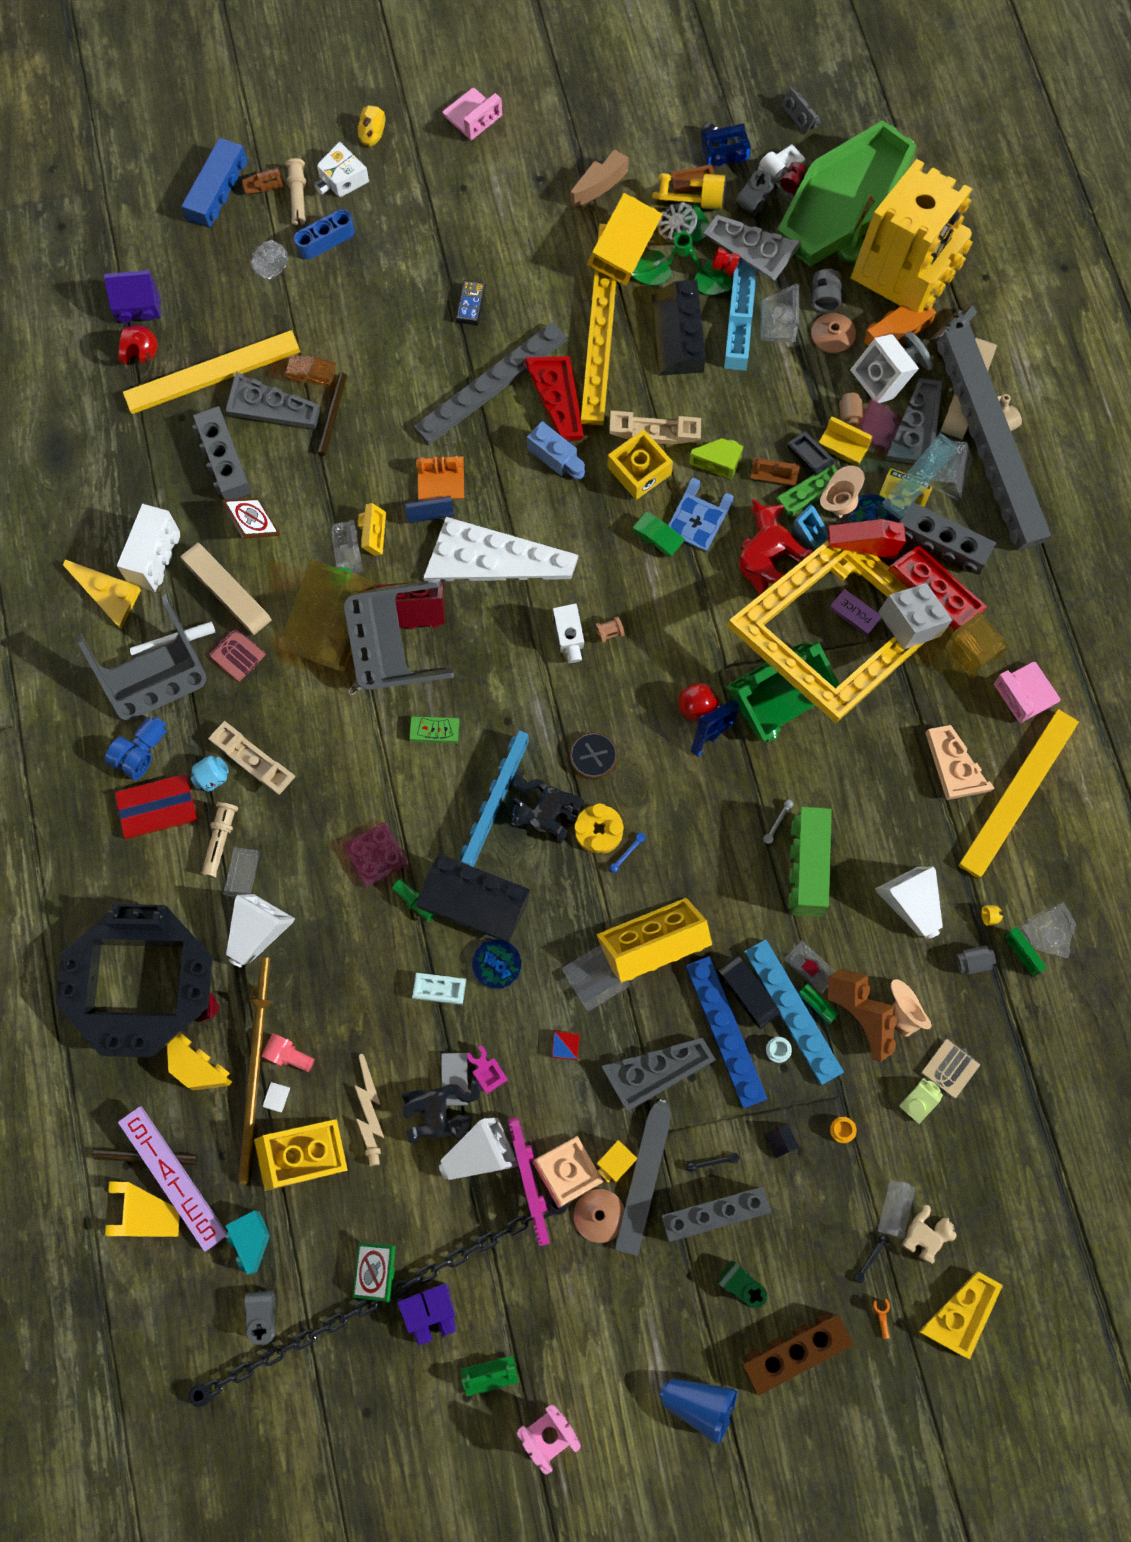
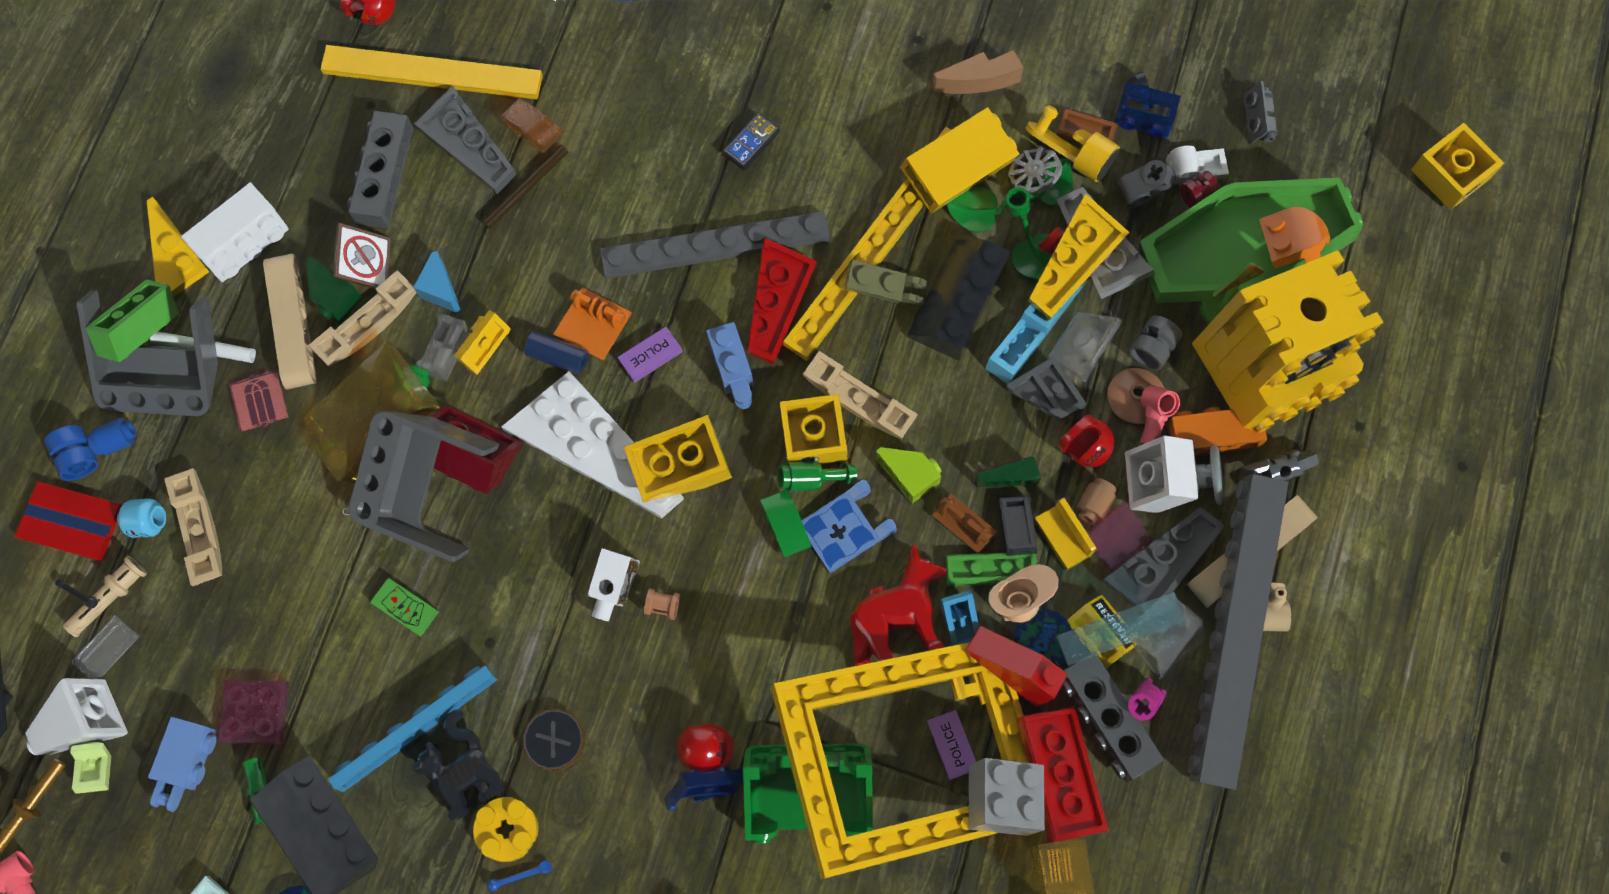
camera: 30 degrees right, 0 degrees up
none -> black hinge [55,579,98,608]
none -> yellowish green bracket [70,741,111,794]
none -> bright green brick [85,279,179,363]
none -> medium blue brick [148,717,217,812]
none -> dark green slope [306,256,362,323]
none -> tan slope [308,270,416,366]
none -> dark azure slope [413,251,462,313]
none -> medium lavender tile [618,327,683,383]
none -> yellow slope [624,415,732,502]
none -> green piece [777,460,857,492]
none -> olive hinge [844,260,927,306]
none -> dark green slope [975,456,1041,487]
none -> dark grey wing [1006,356,1087,422]
none -> yellow wing [1028,193,1129,320]
none -> red helmet [1057,414,1115,467]
none -> dark pink hinge [1128,677,1167,721]
none -> coral pin [1140,386,1180,444]
none -> orange slope [1259,207,1330,269]
none -> yellow brick [1411,123,1504,210]

